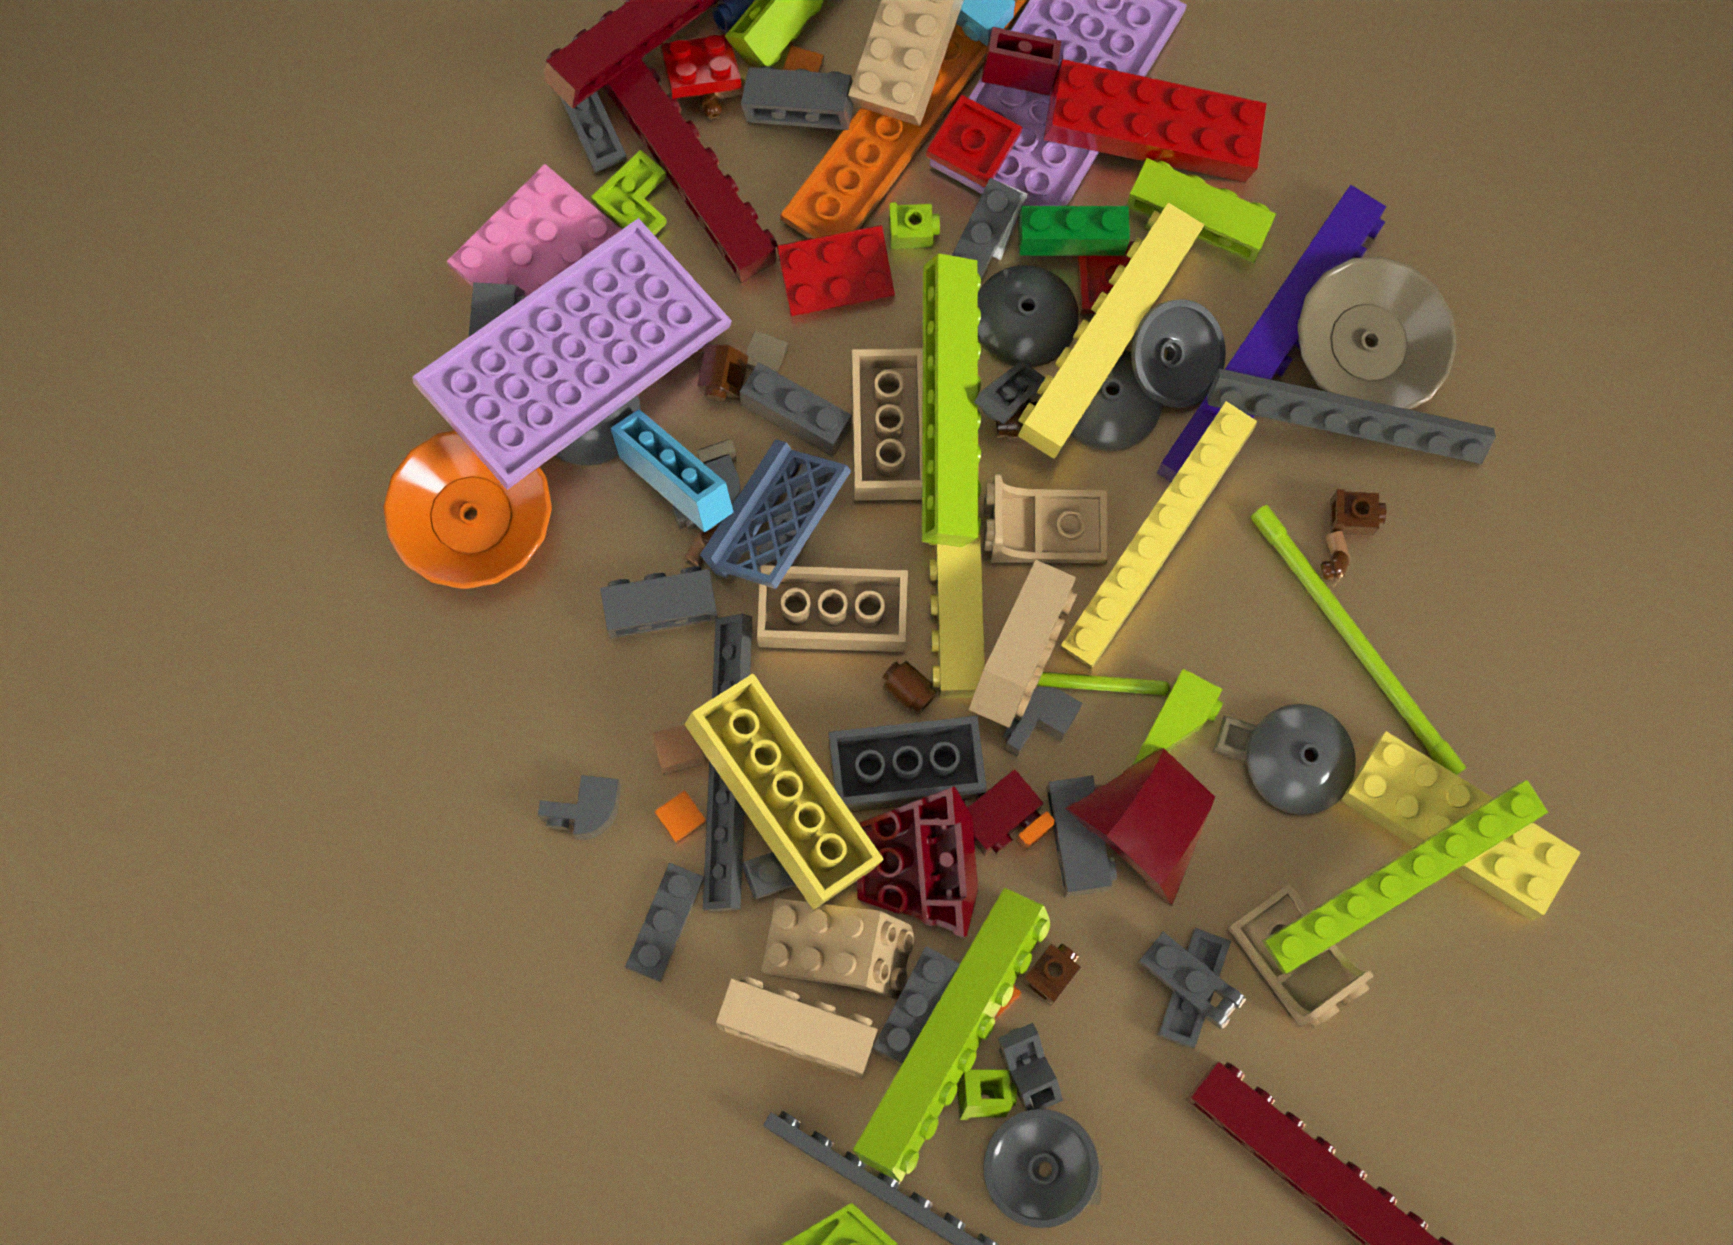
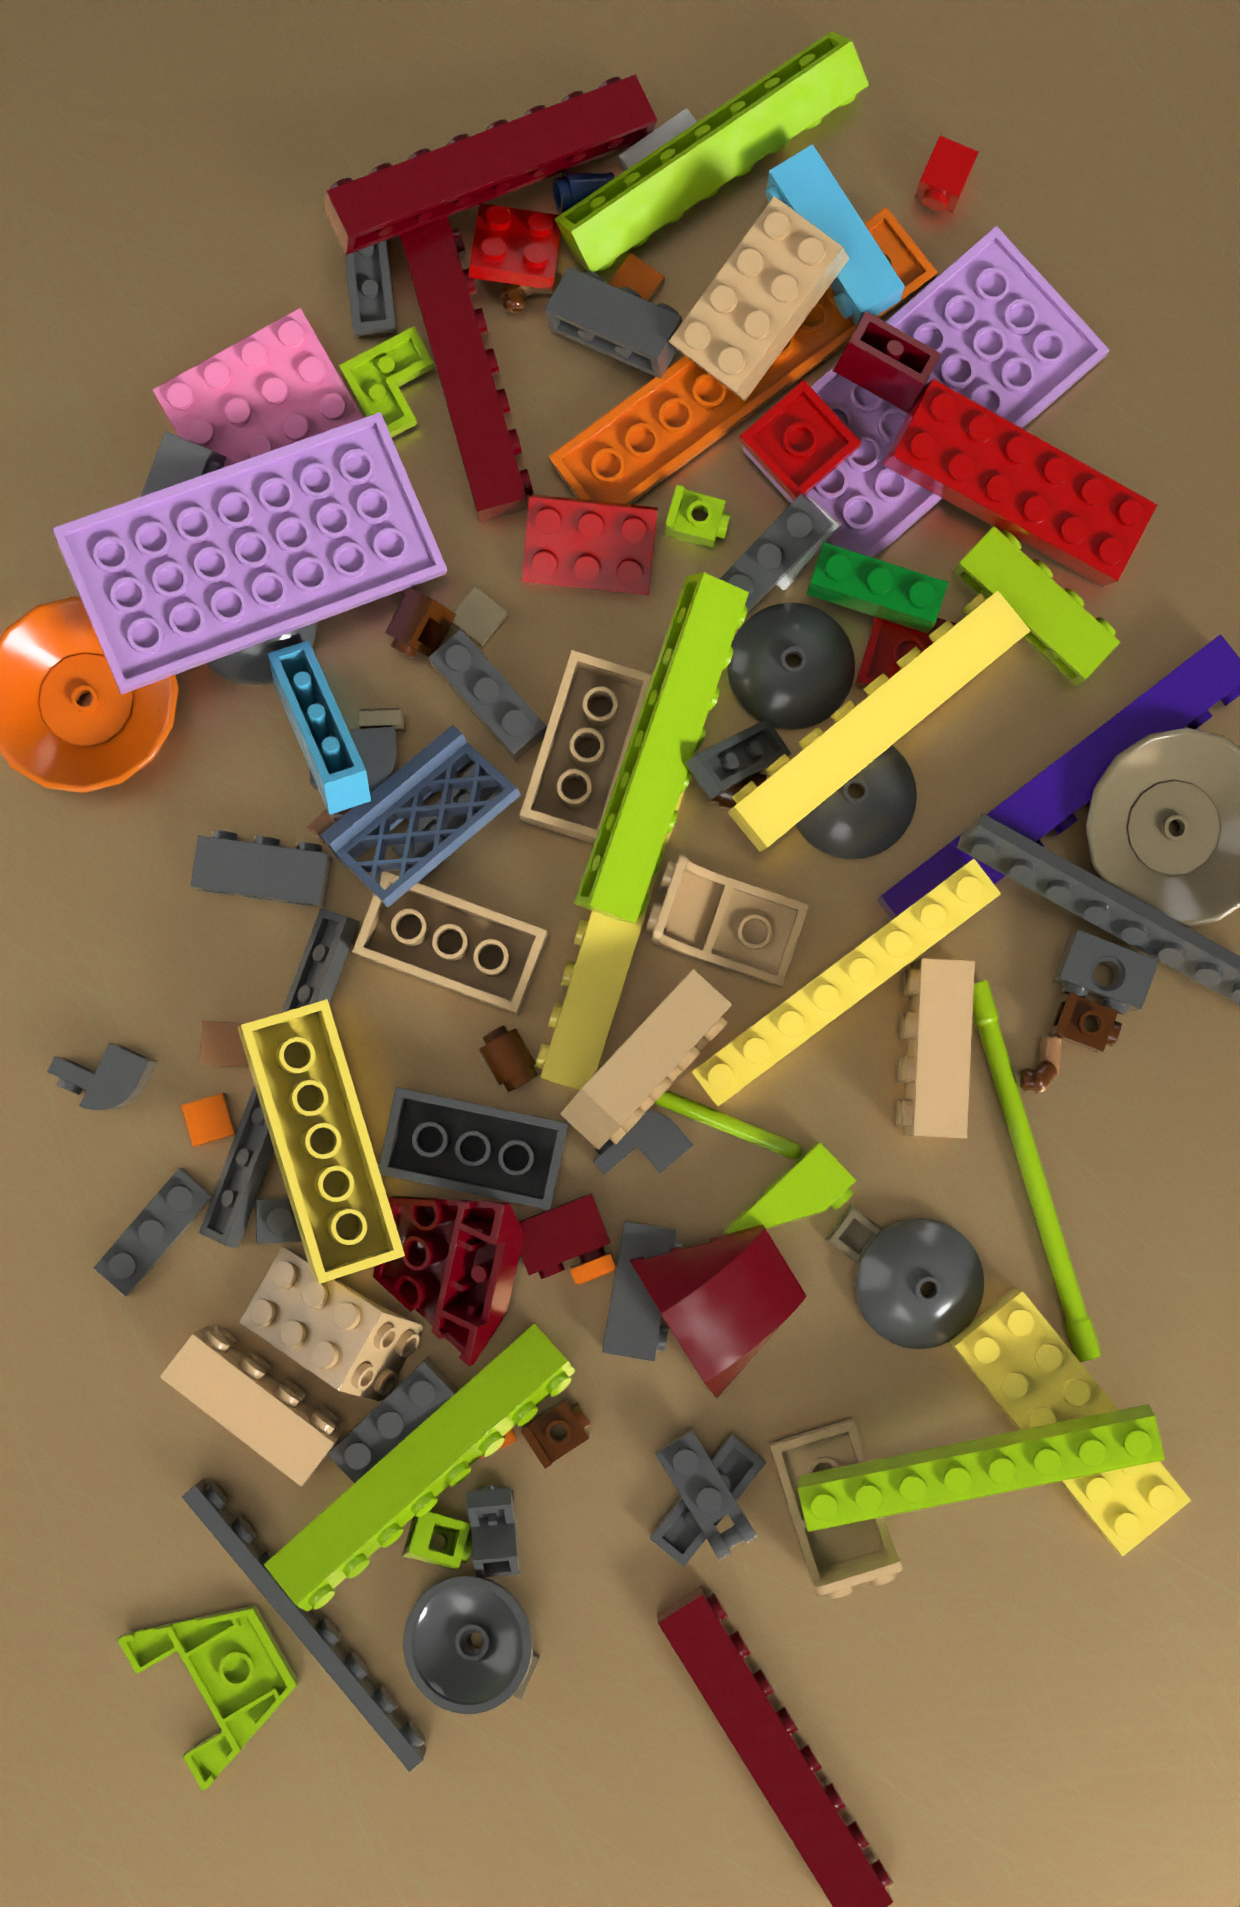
camera: 20 degrees right, 10 degrees up
dark grey dish [1131,299,1226,408] -> none
none -> tan brick [896,958,975,1139]
none -> dark grey brick [1052,930,1159,1015]

